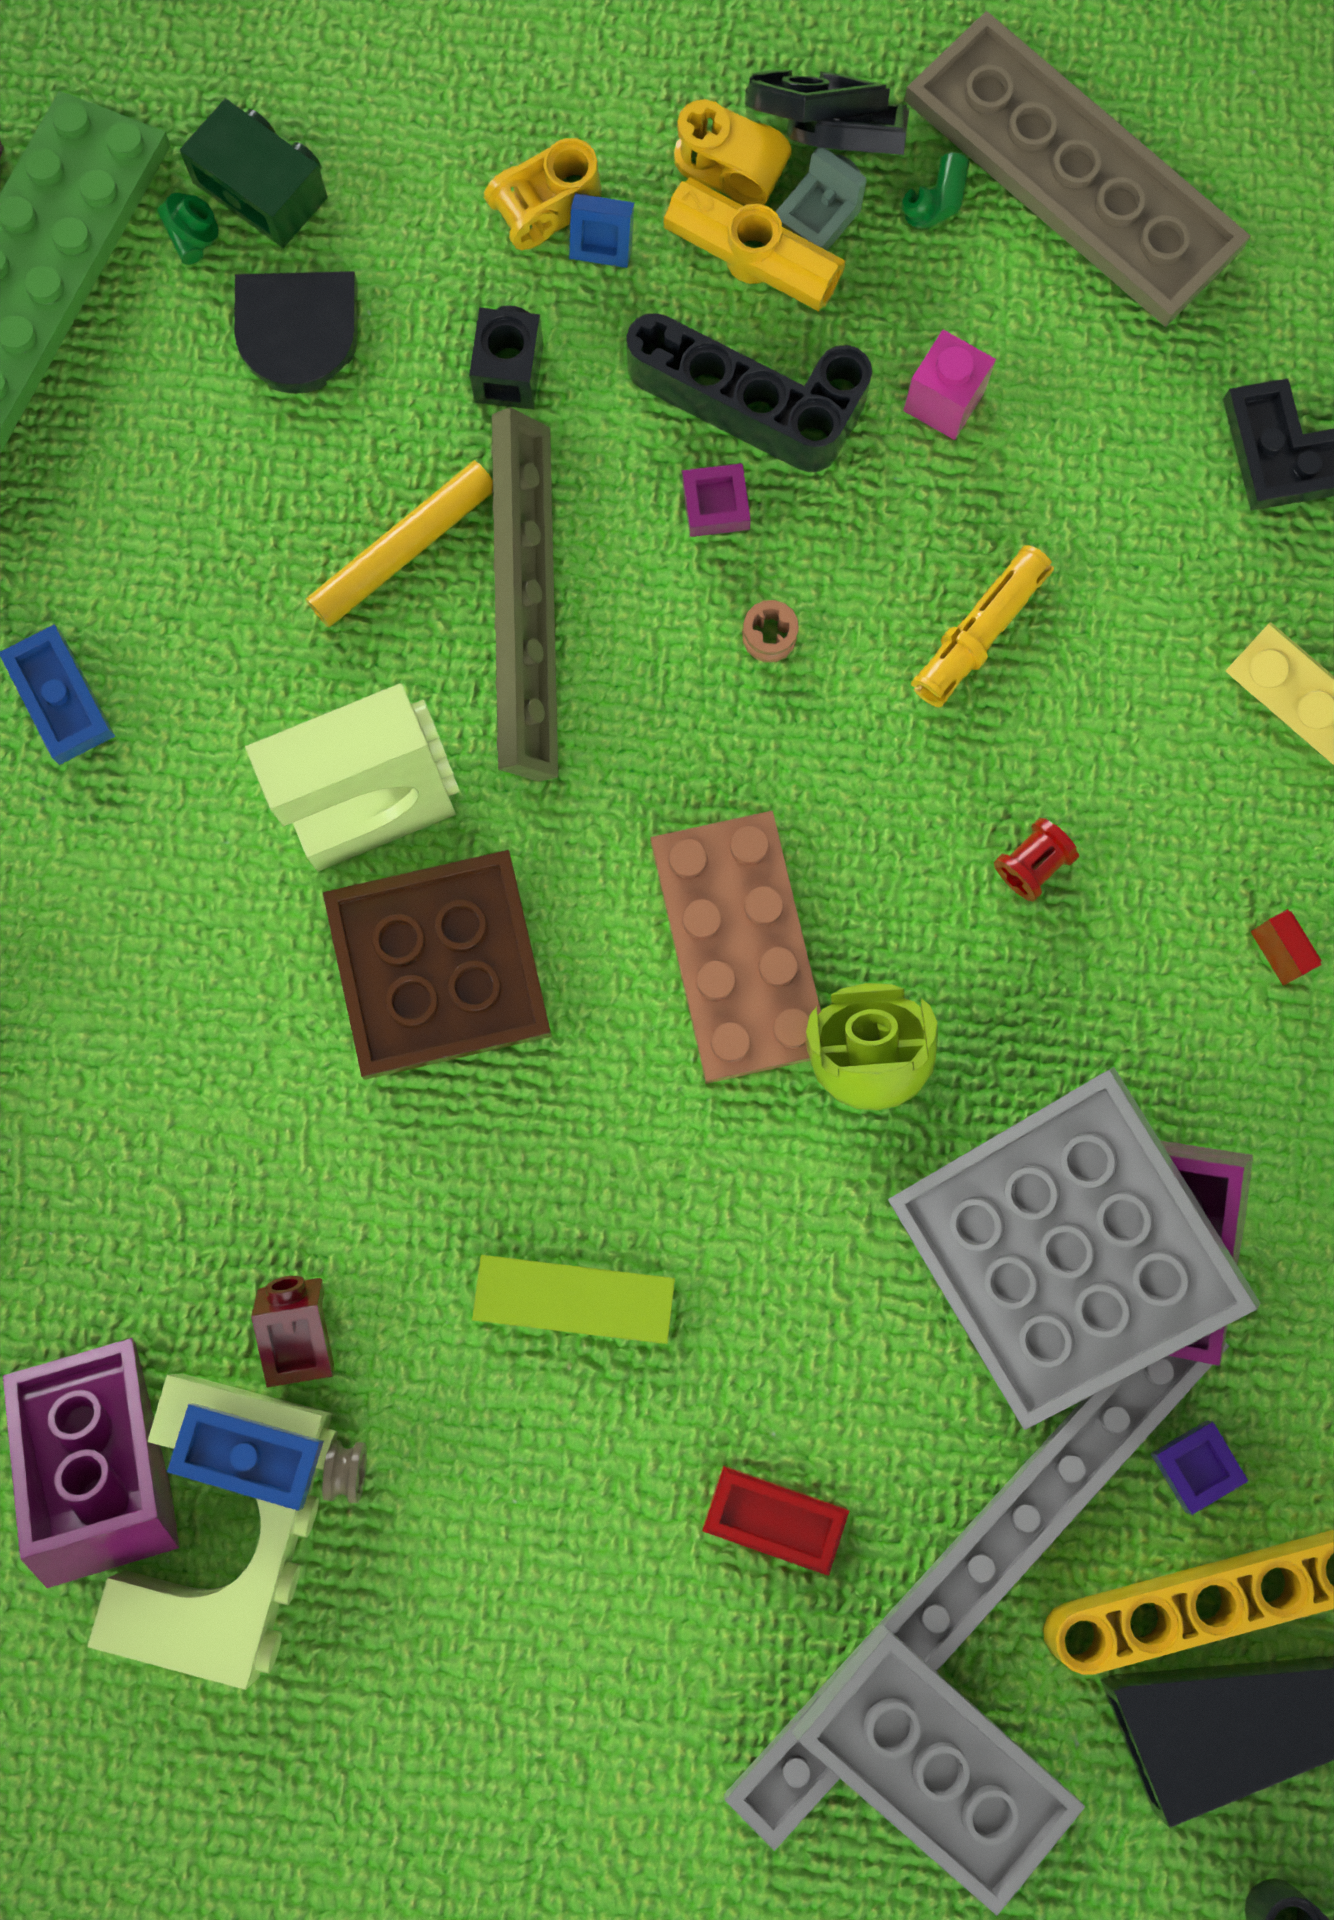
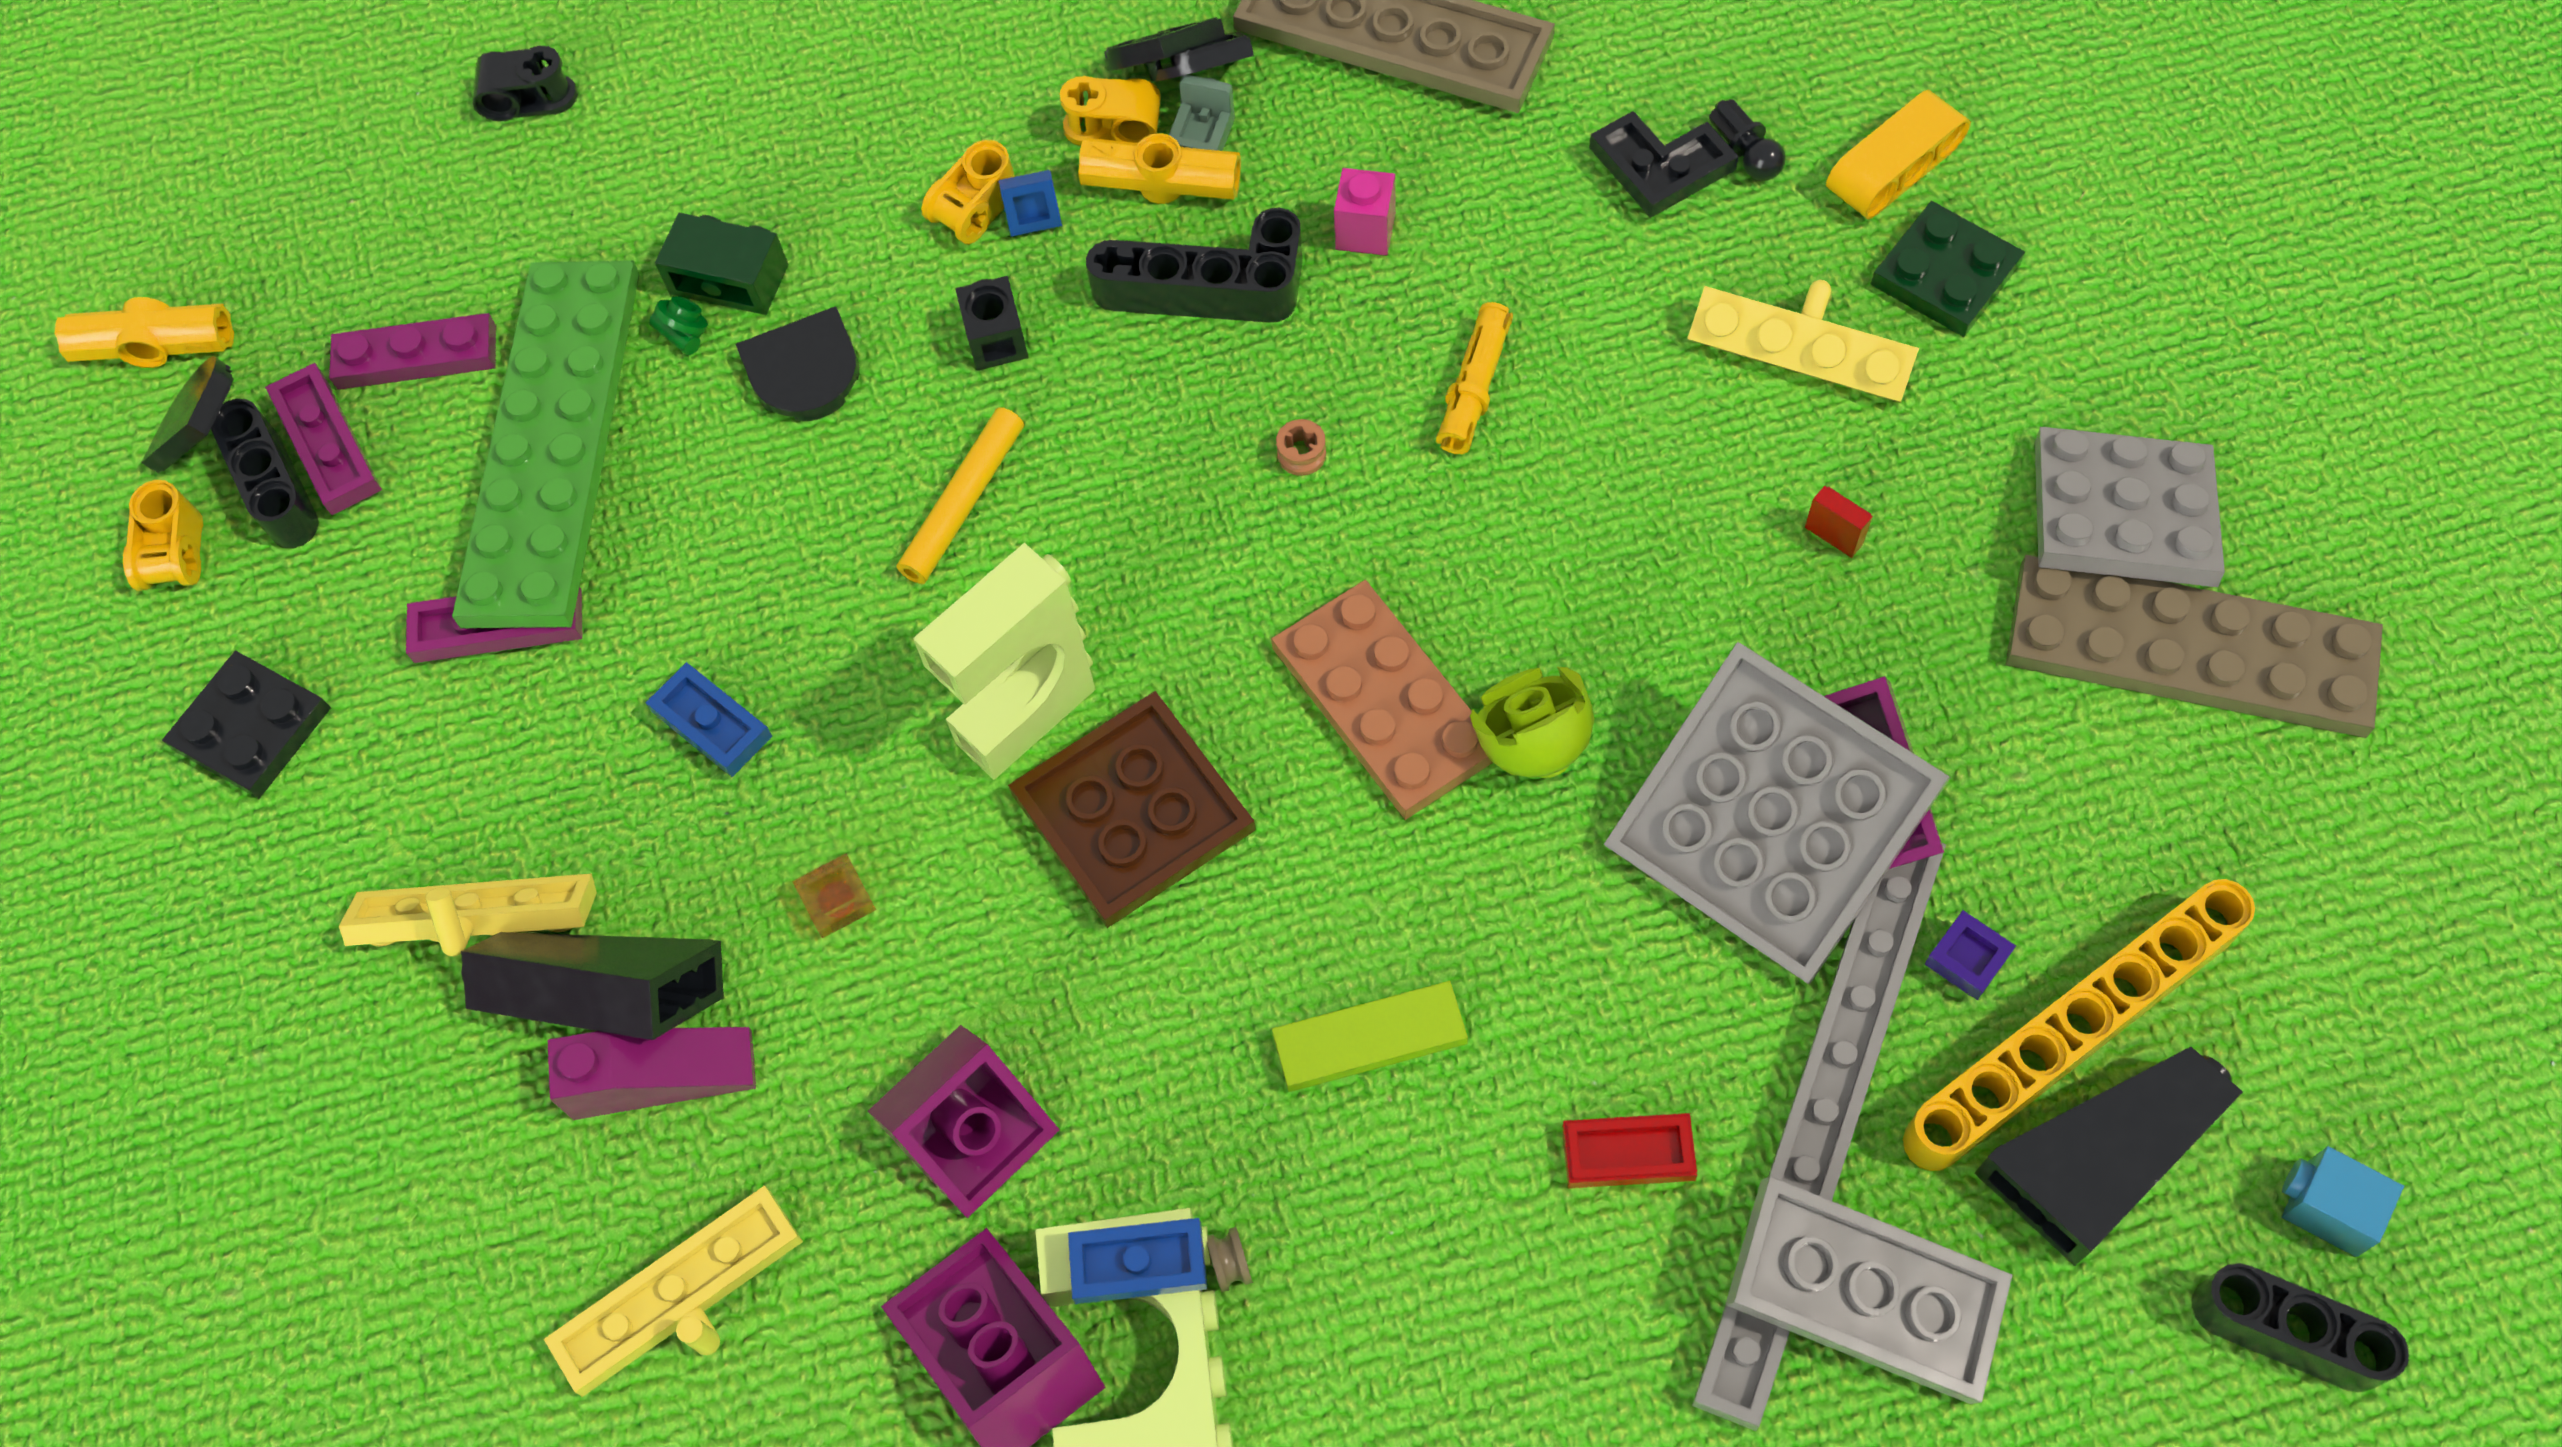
camera: 15 degrees left, 15 degrees down
bracket [251,1276,334,1388] -> none
olive plate [491,407,558,782] -> none
magenta plate [682,463,751,537] -> none
green arm [902,152,970,229] -> none
red bush [994,818,1080,902] -> none
none -> clear orange plate [792,853,876,938]
none -> magenta slope [868,1025,1060,1218]

